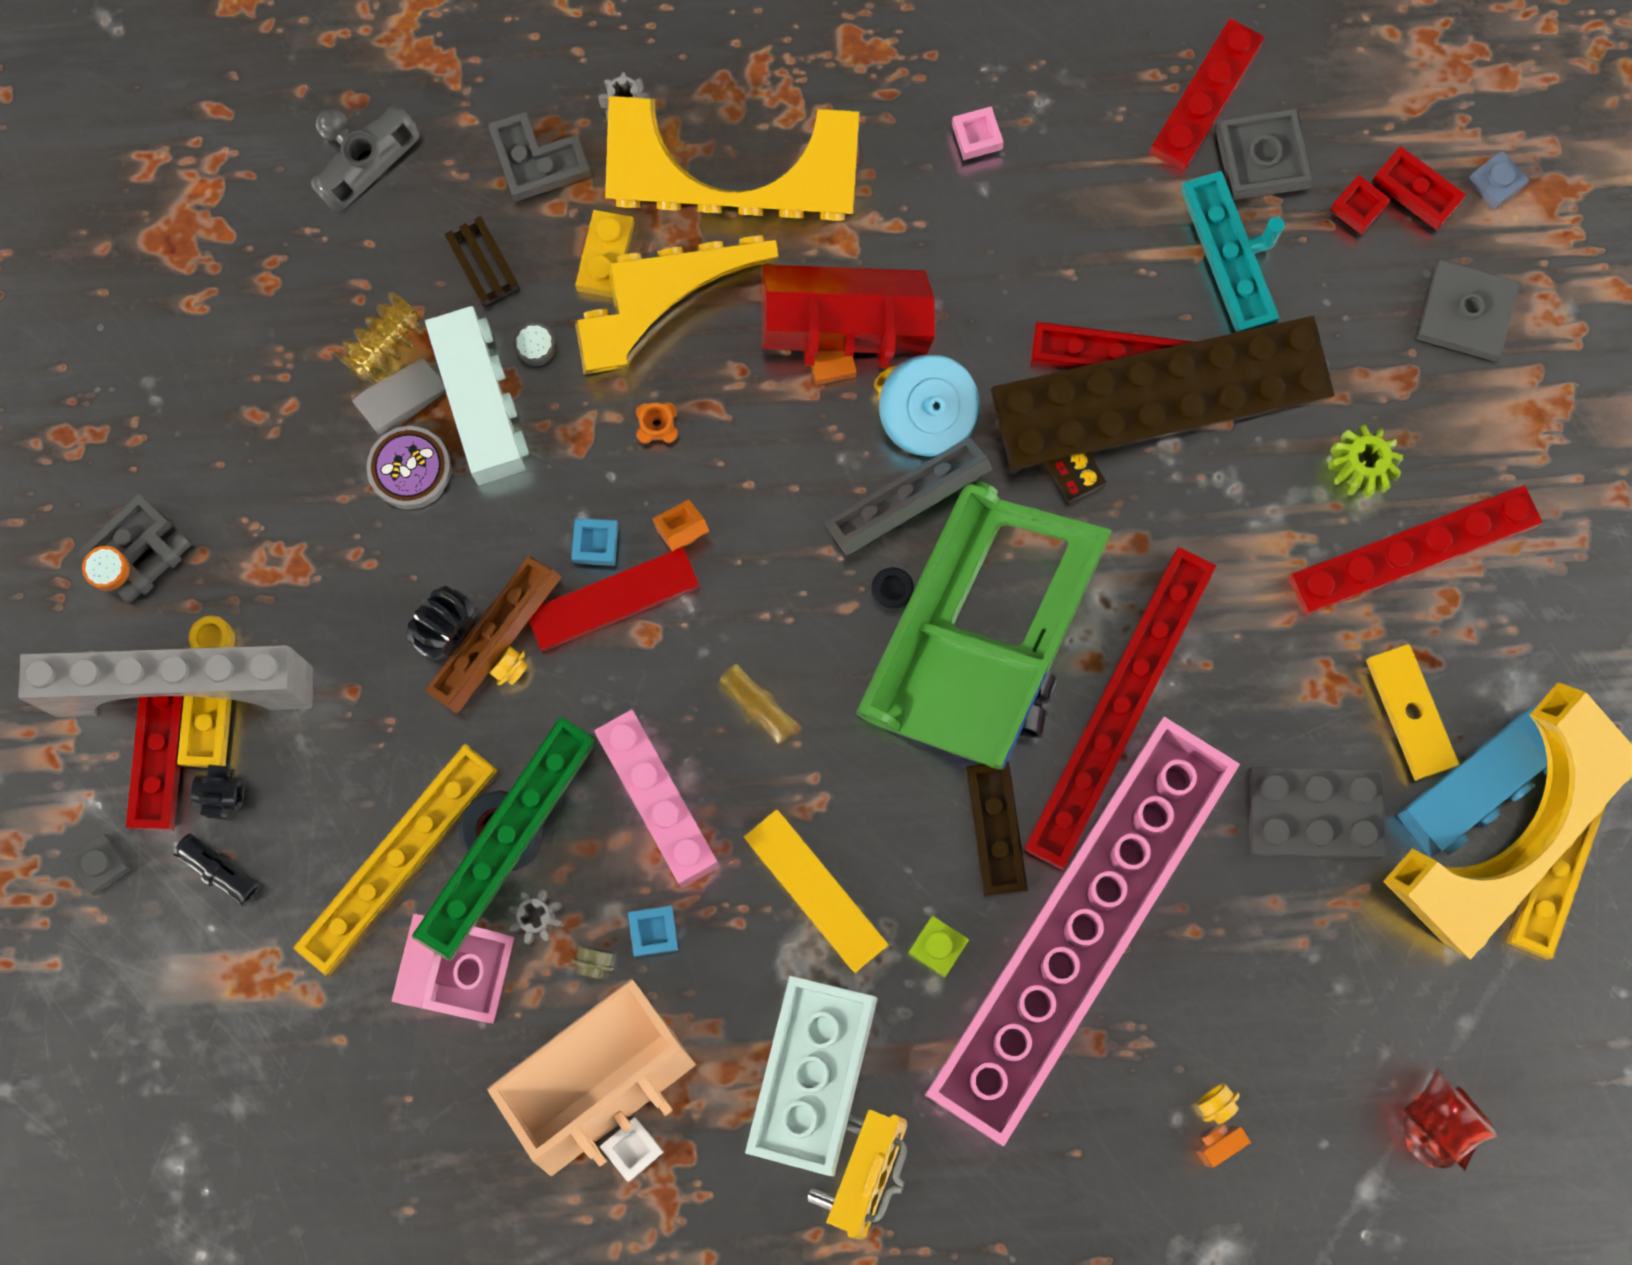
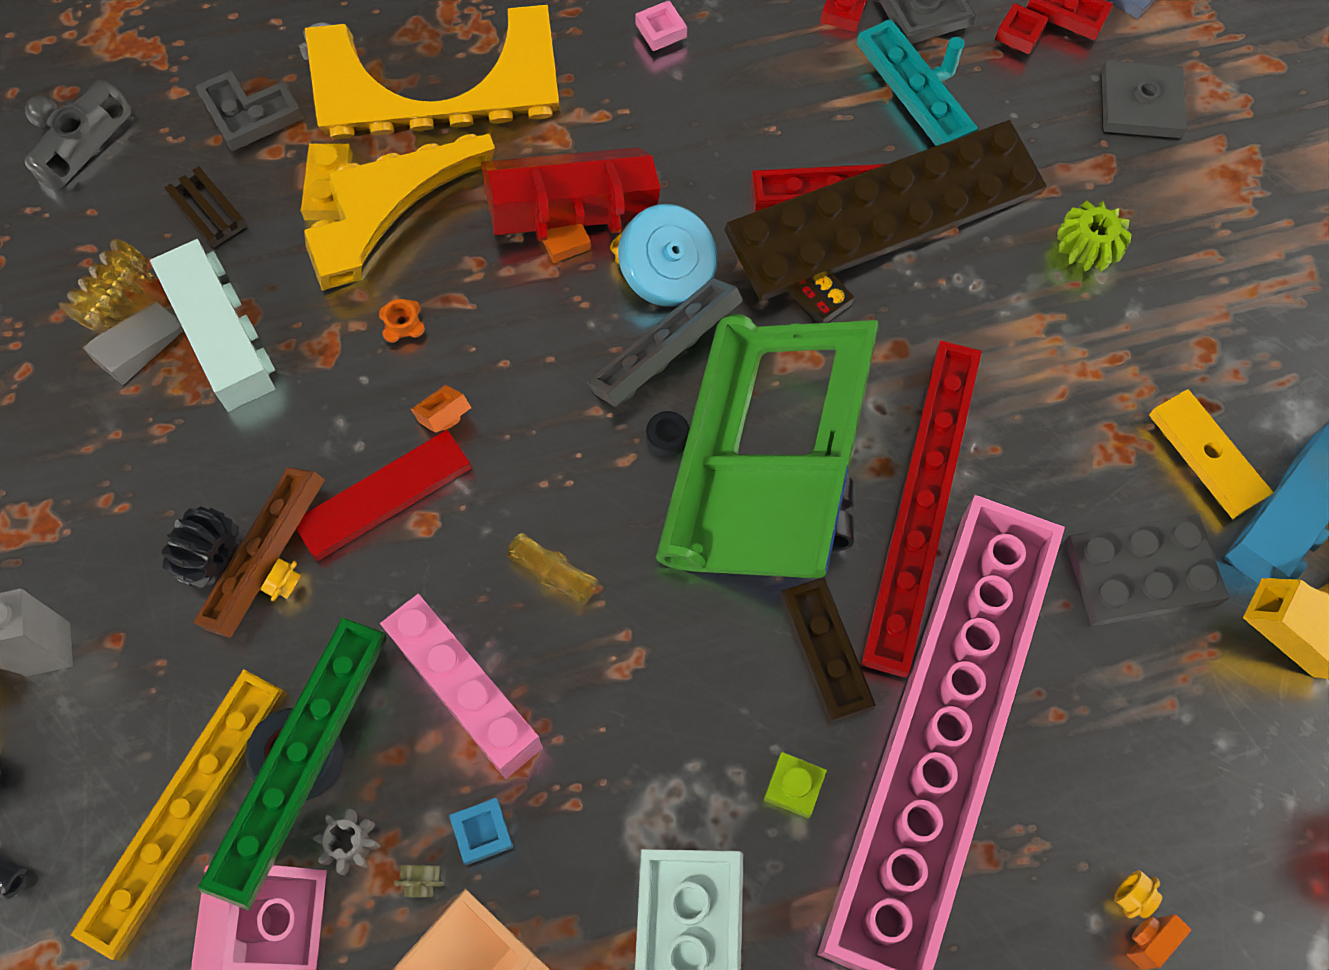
camera: 15 degrees left, 10 degrees down
tile [366,425,452,510] -> none
tile [513,322,557,367] -> none
dark azure plate [571,518,619,566] -> none
yellow tile [743,810,889,974] -> none
red plate [1289,485,1543,616] -> none

